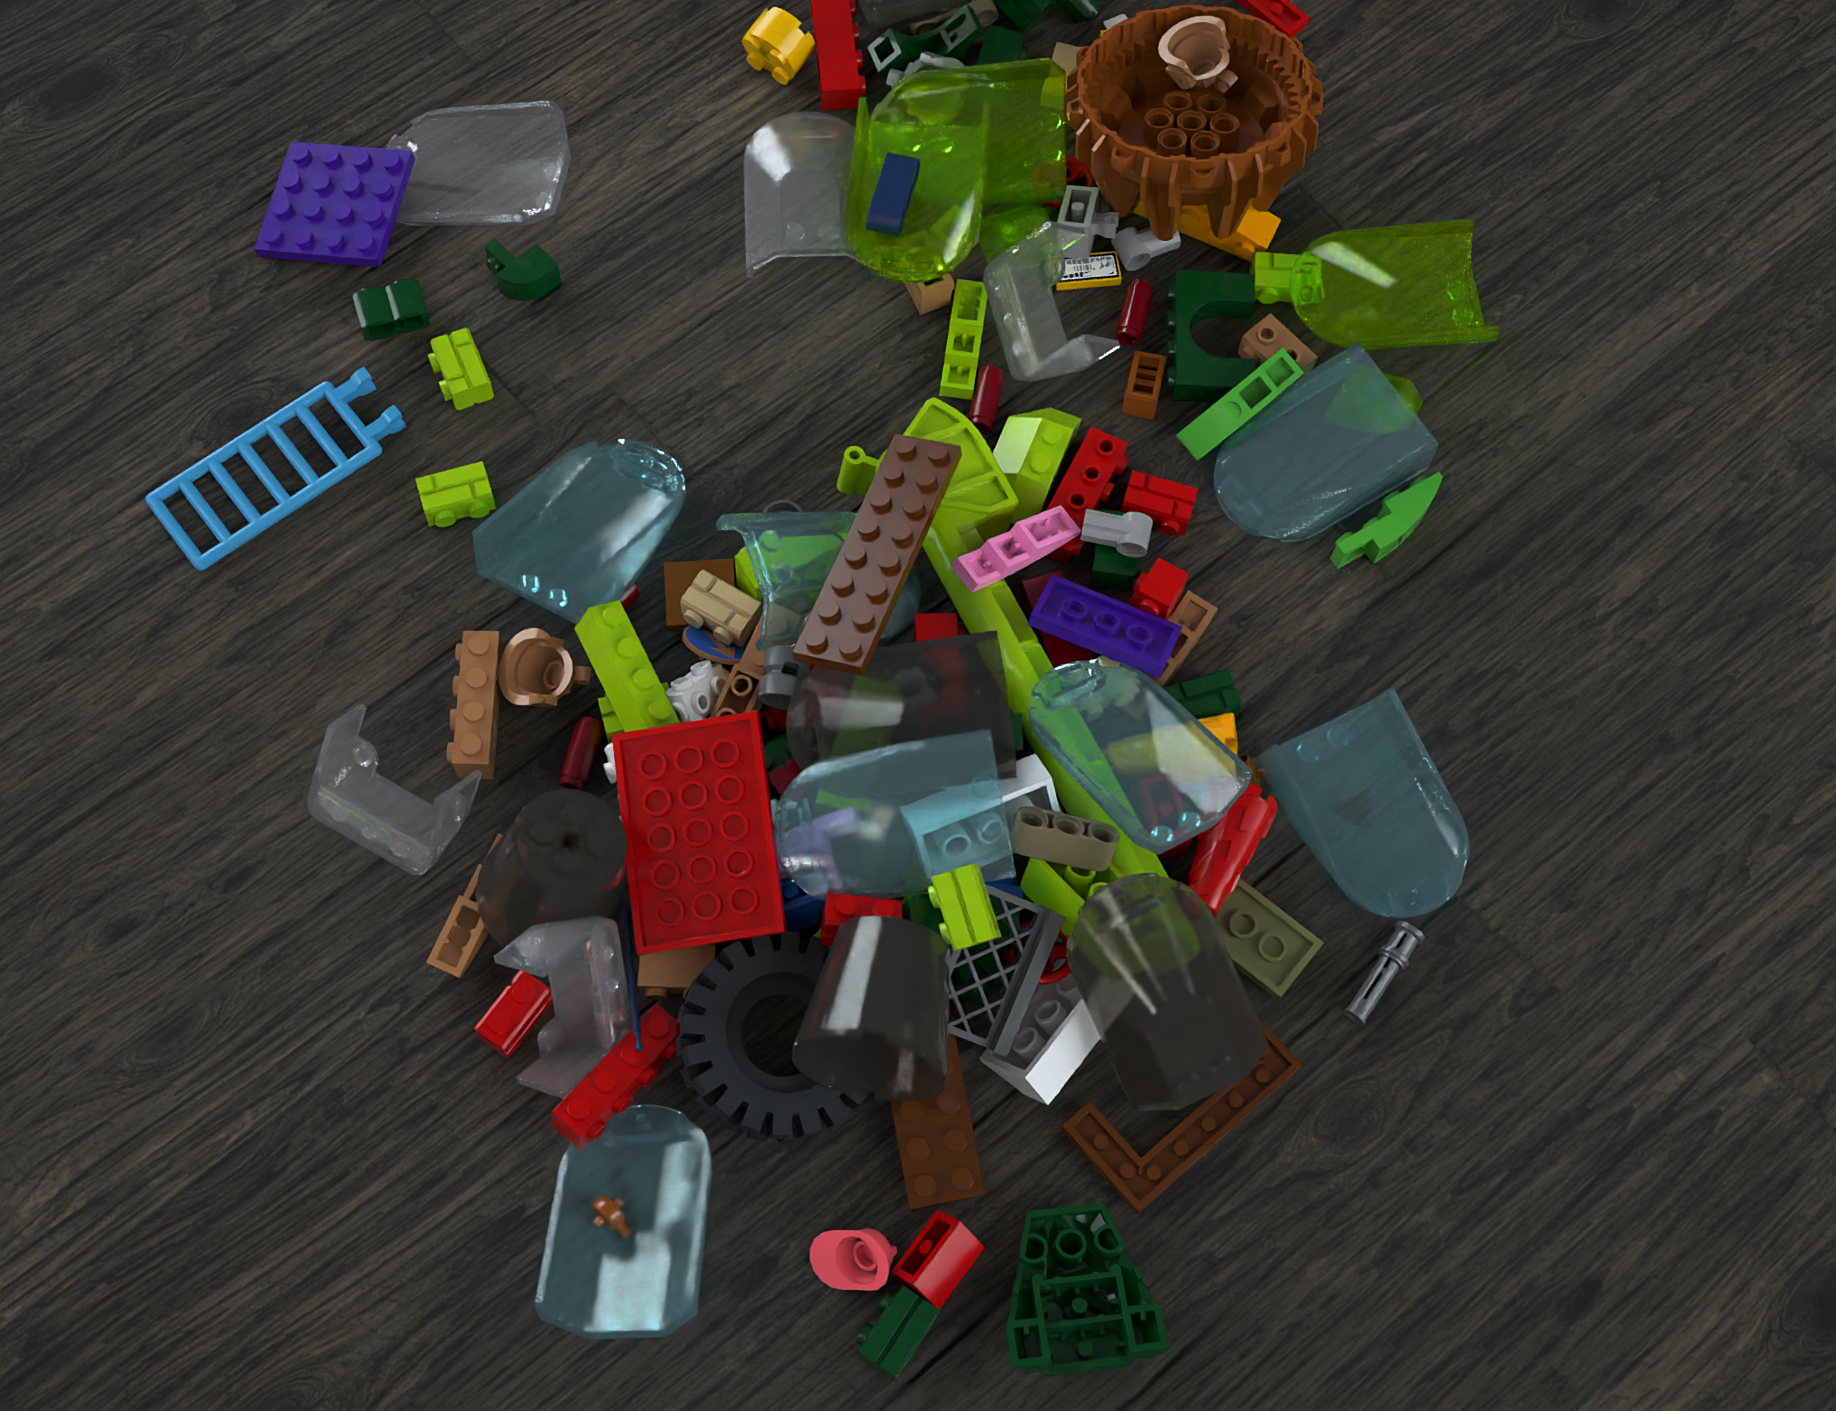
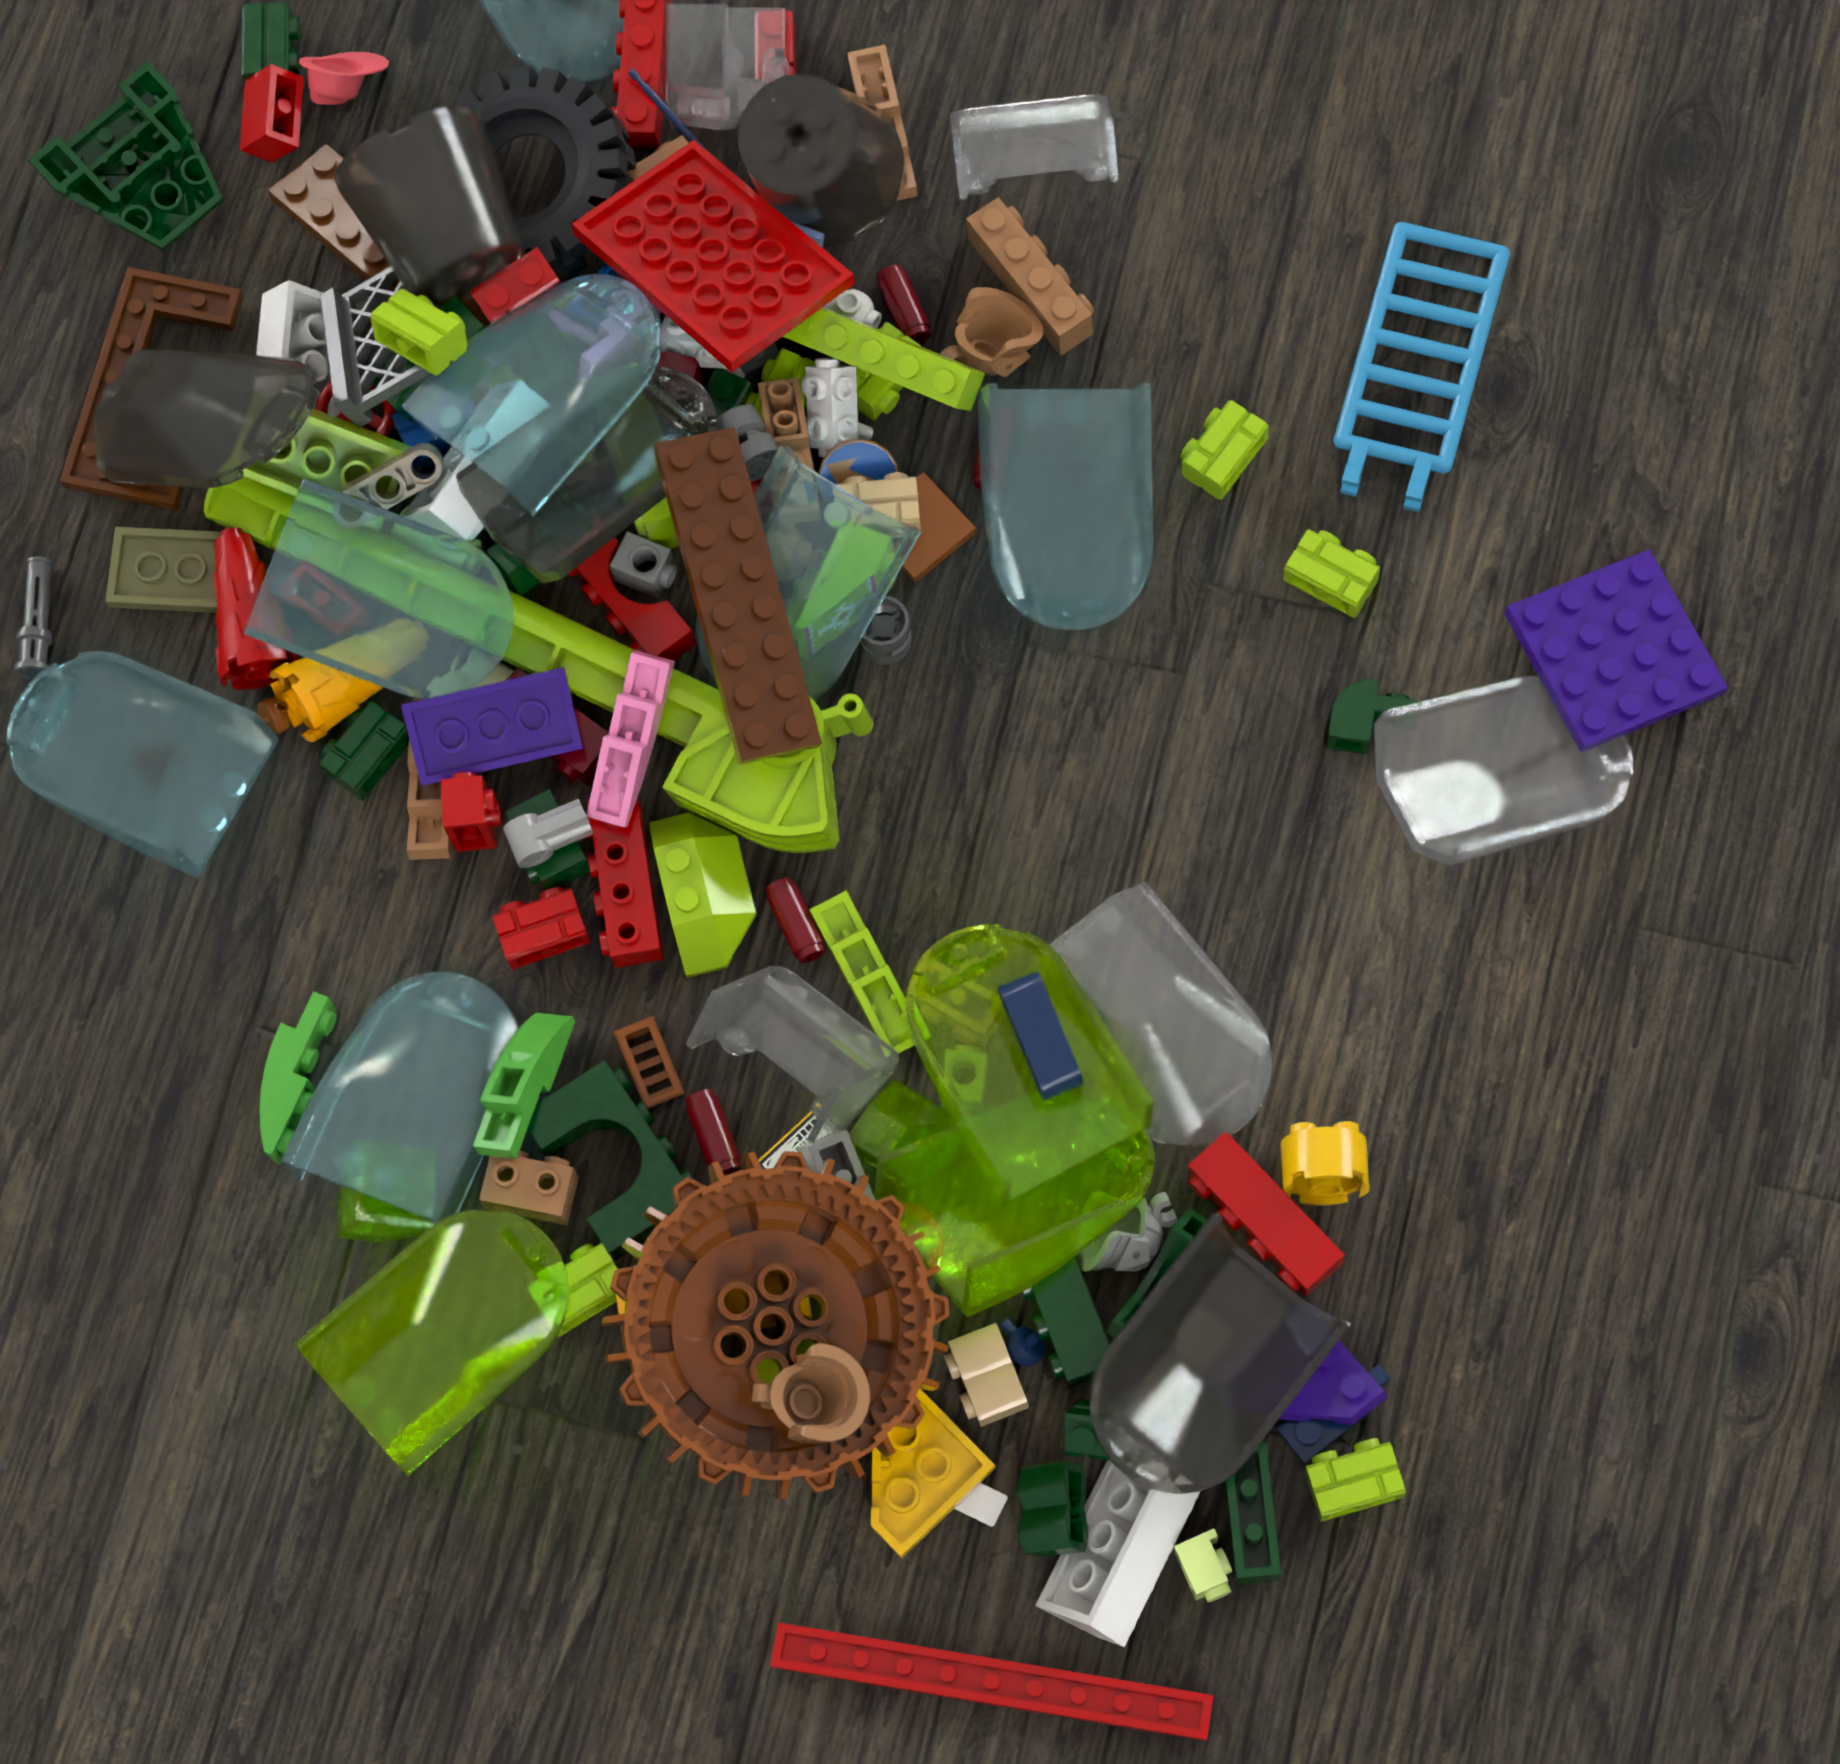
camera: 160 degrees right, 5 degrees up
dark green brick [352,278,430,341] -> none

